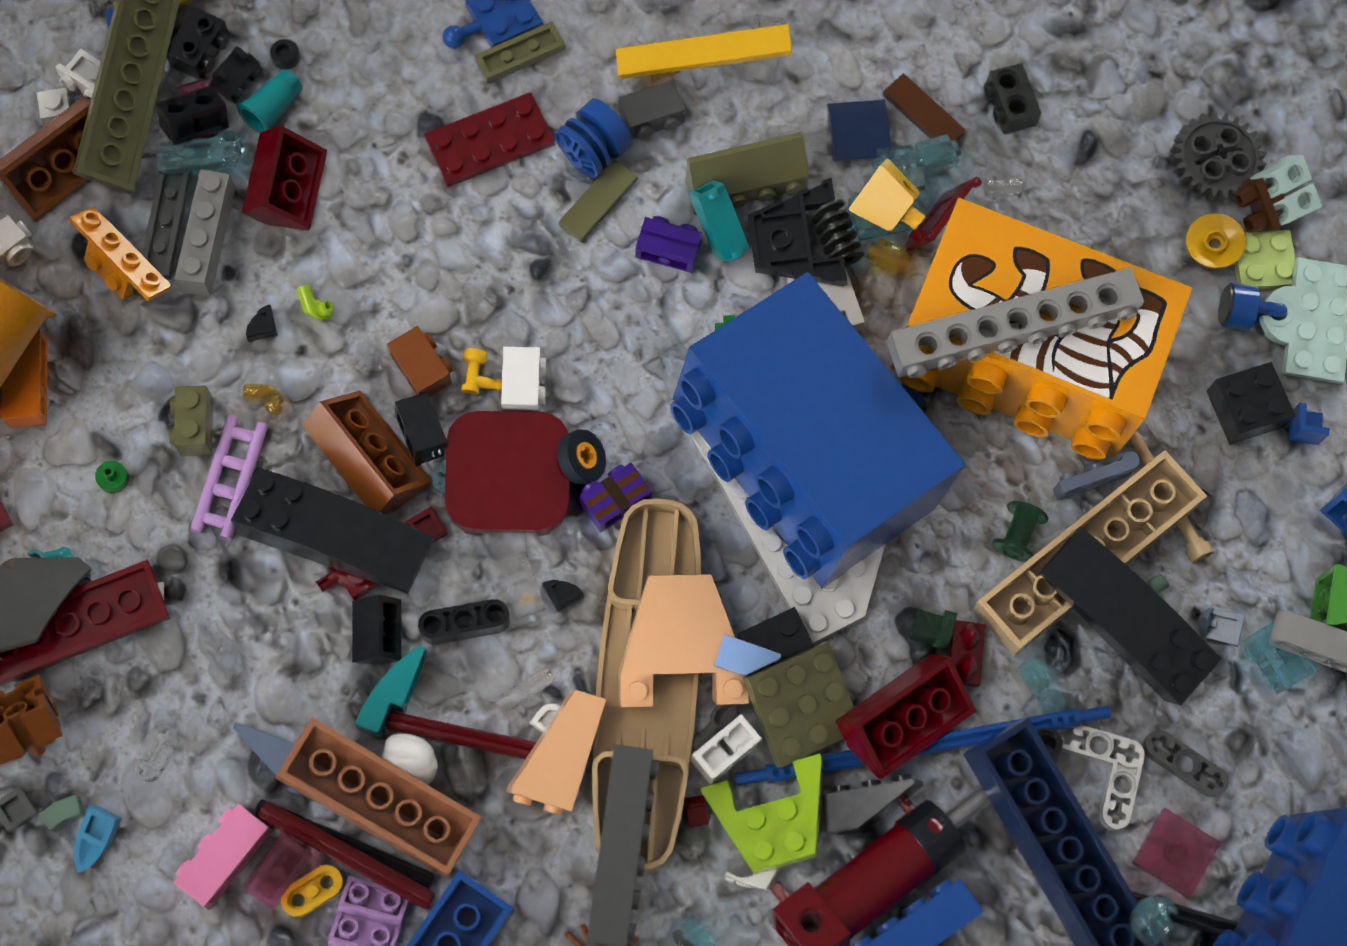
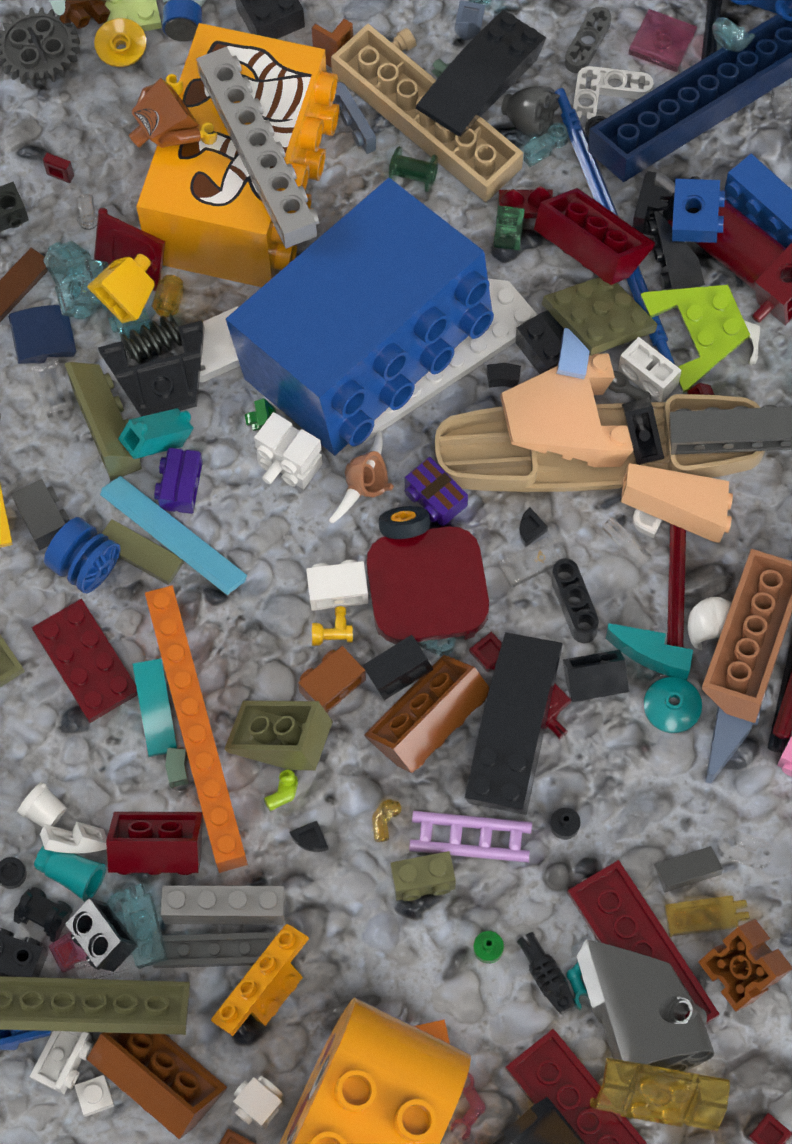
camera: 90 degrees left, 5 degrees down
none -> white piece [17,782,67,828]
none -> white slope [40,822,107,853]
none -> dark red tile [43,153,74,183]
none -> medium azure tile [100,476,247,595]
none -> dark orange torso [129,74,217,148]
none -> teal slope [132,659,177,757]
none -> orange brick [145,585,248,873]
none -> sand green piece [165,748,189,788]
none -> olive slope [224,701,333,771]
none -> white brick [254,412,323,490]
none -> dark orange panel [311,19,353,68]
none -> nougat helmet [329,431,394,523]
none -> black piece [487,363,521,388]
none -> dark grey piece [501,86,560,140]
none -> black hinge [517,932,576,1014]
none -> black tile [550,808,581,840]
none -> black slope [622,397,664,465]
none -> black piece [632,171,671,235]
none -> teal dish [644,677,702,733]
none -> dark grey slope [654,846,723,893]
none -> clear yellow hinge [664,896,750,937]
none -> blue brick [672,179,725,243]

